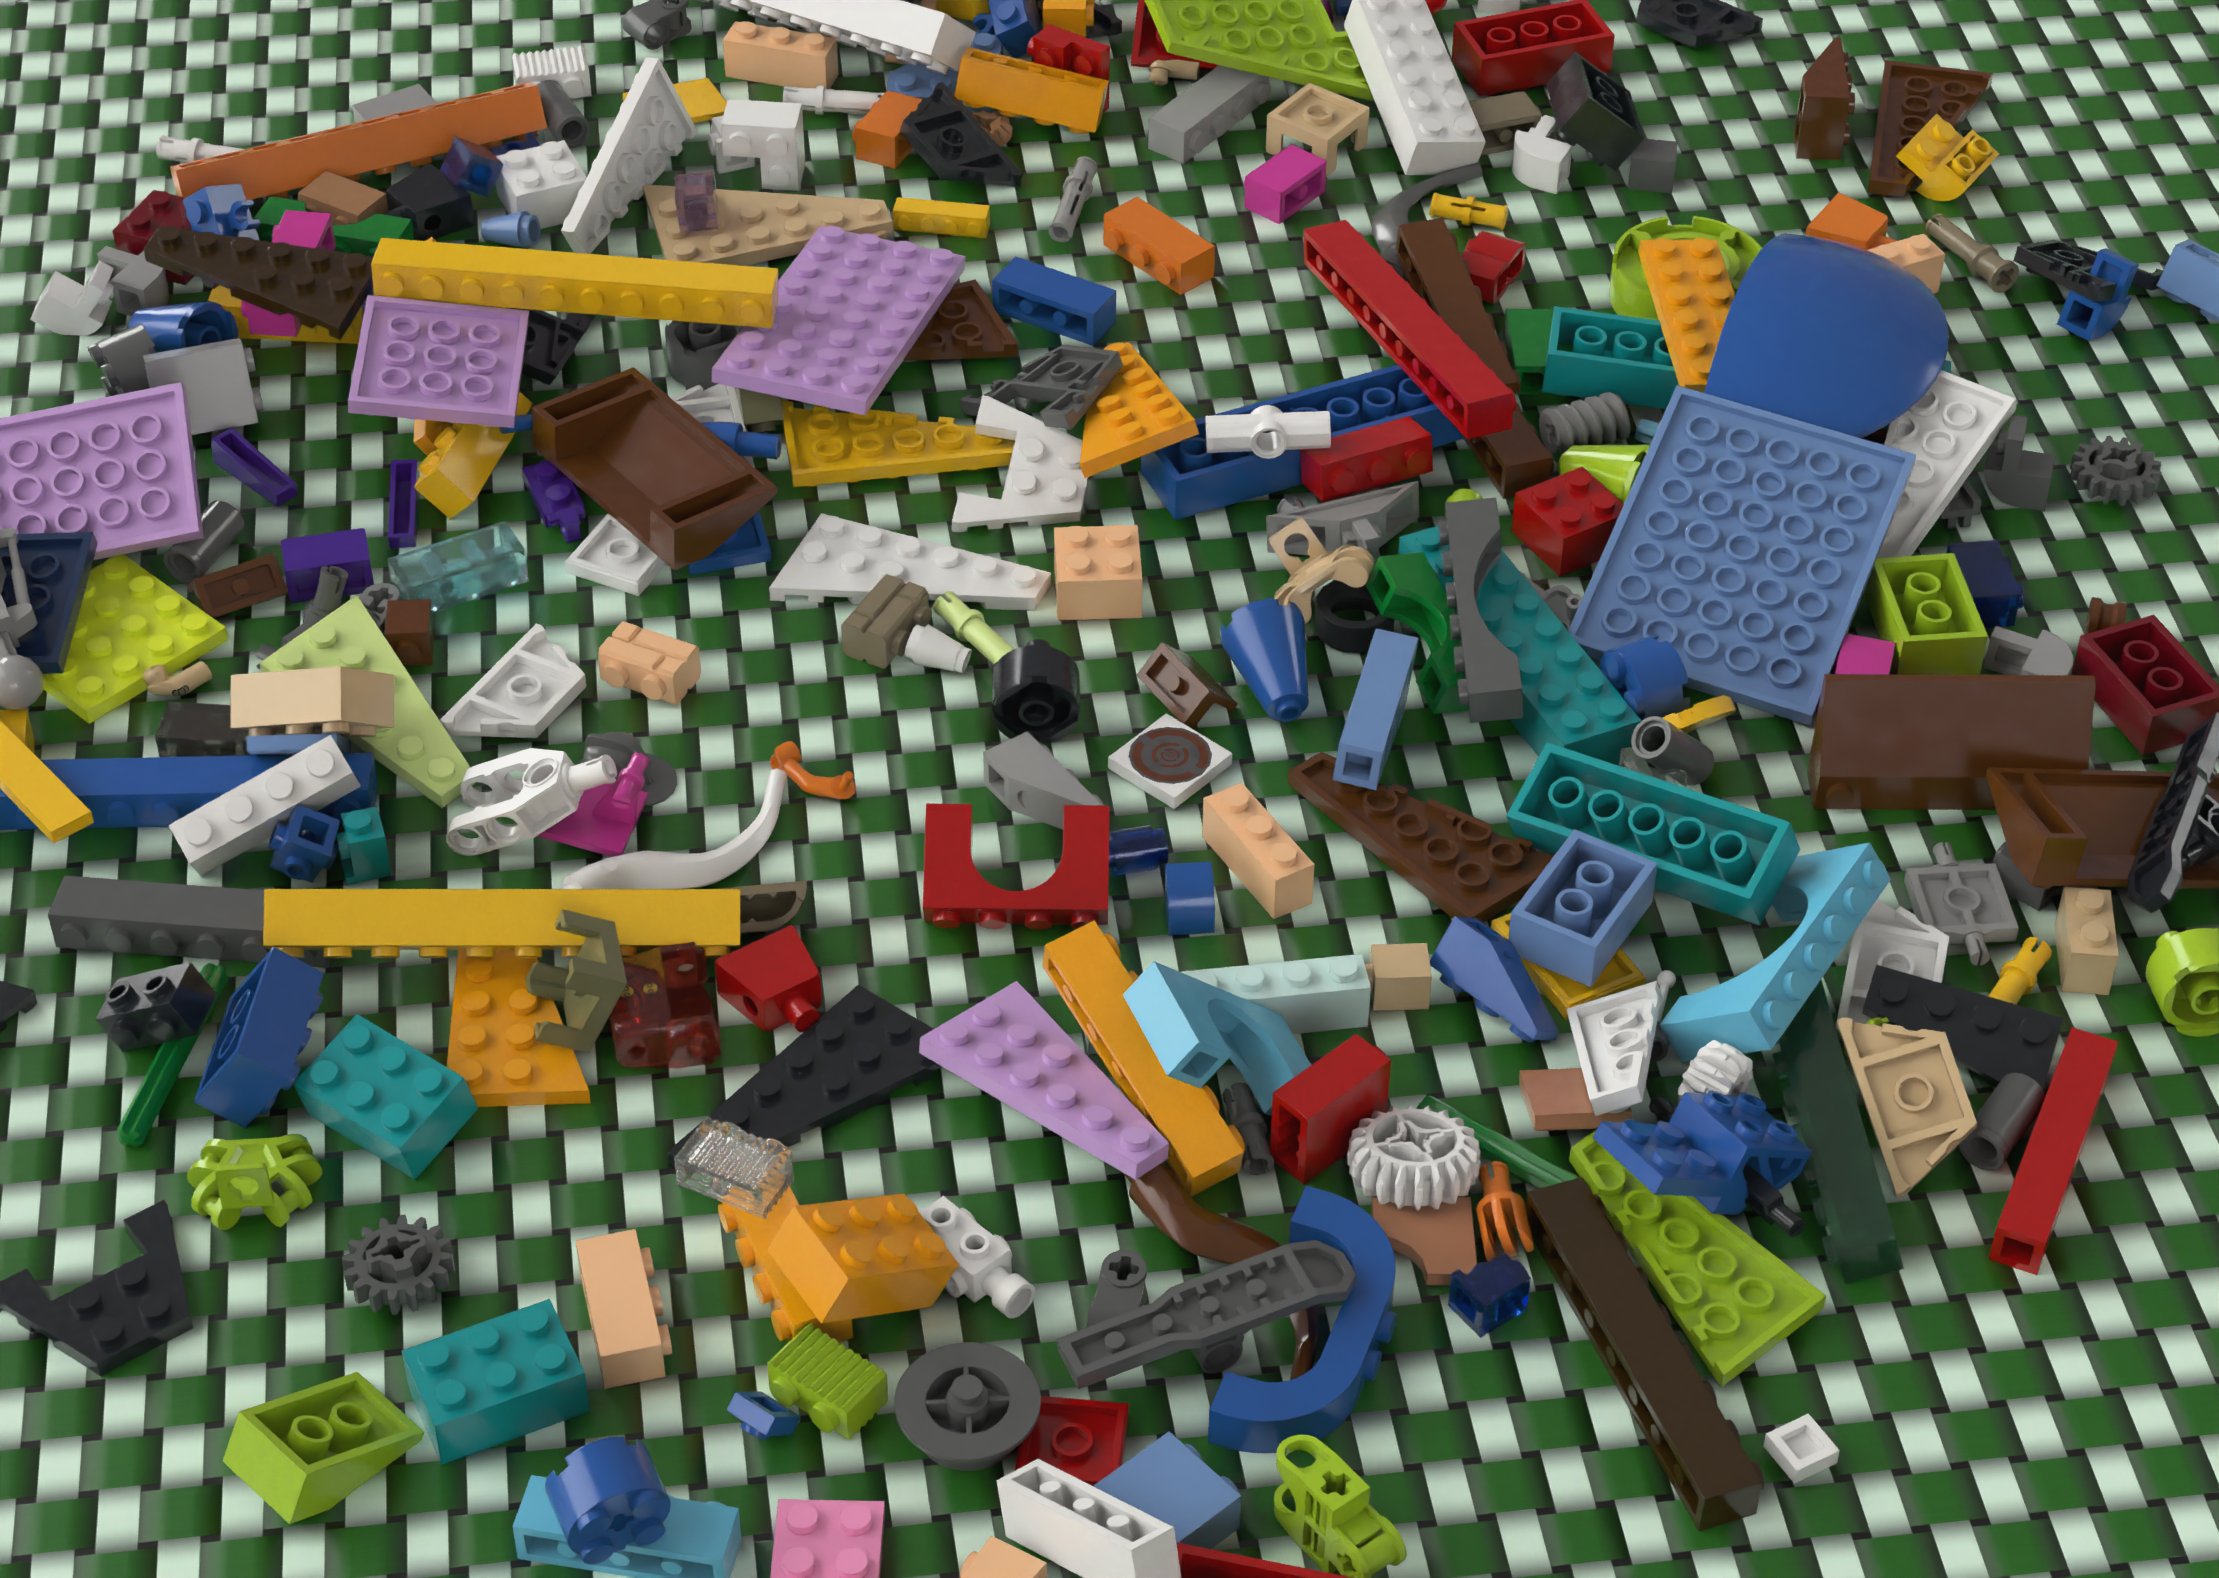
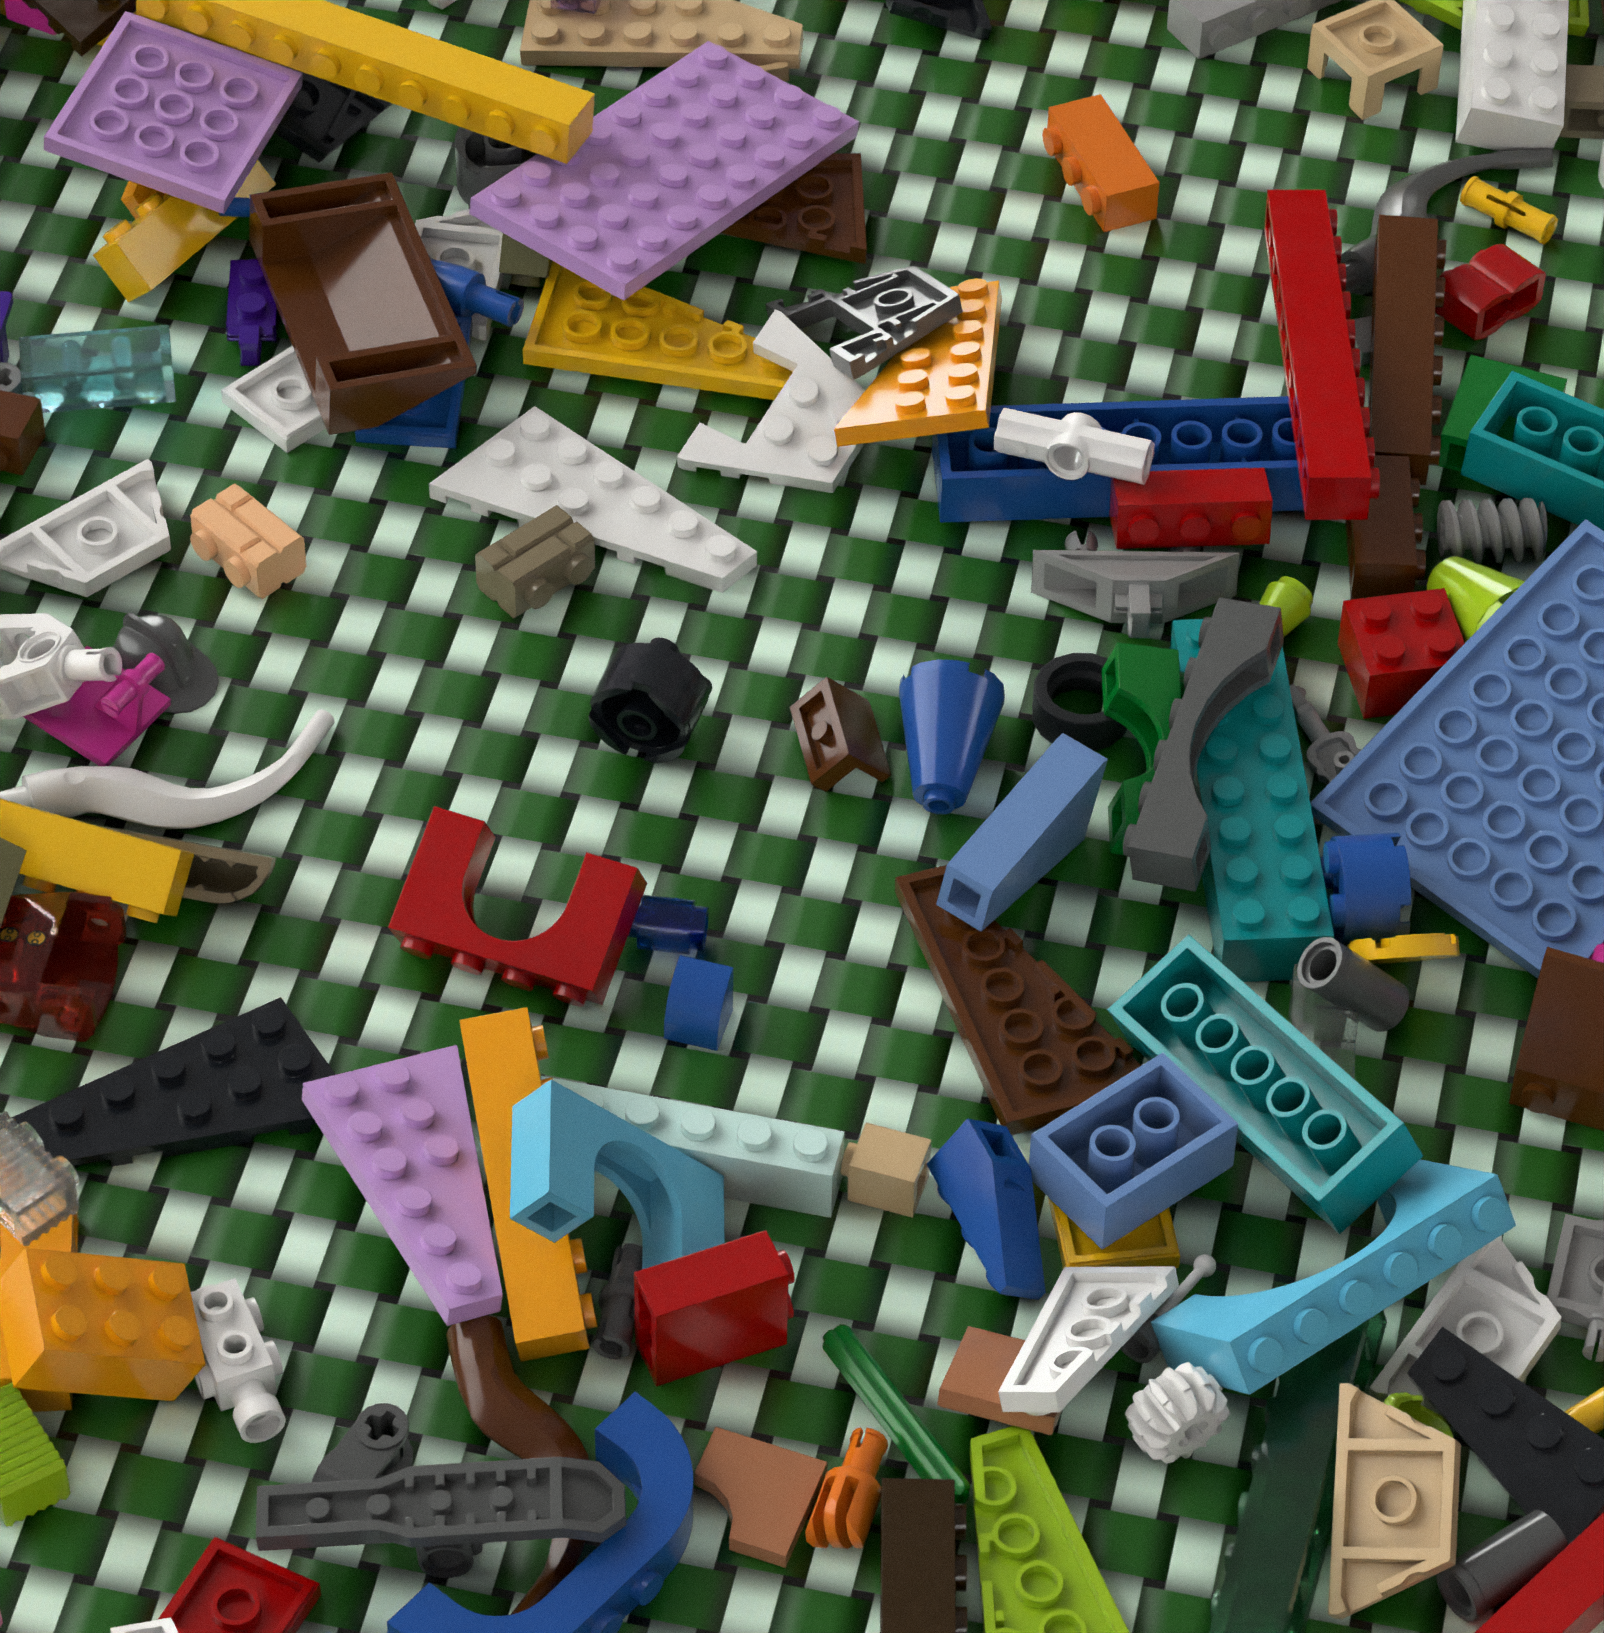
camera: 20 degrees right, 5 degrees up
dark purple piece [388,459,420,548] -> none
red torso [715,925,822,1032] -> none
orange piece [770,741,856,800] -> none
yellow piece [893,197,990,238] -> none
dark grey wheel [894,1342,1041,1471] -> none
white cone [905,624,972,673] -> none
yellowish green pin [933,591,1014,665] -> none
light grey slope [983,731,1104,830] -> none
blue brick [992,256,1116,346] -> none
light grey pin [1049,156,1098,243] -> none
light nougat brick [1054,525,1143,620] -> none
tile [1108,713,1232,809] -> none
light nougat brick [1202,782,1315,919] -> none
dark pink brick [1244,144,1327,224] -> none
tan piece [1269,517,1375,624] -> none
white gear [1347,1104,1481,1211] -> none
clear blue brick [1448,1252,1531,1338] -> none
blue piece [1593,1090,1812,1237] -> none

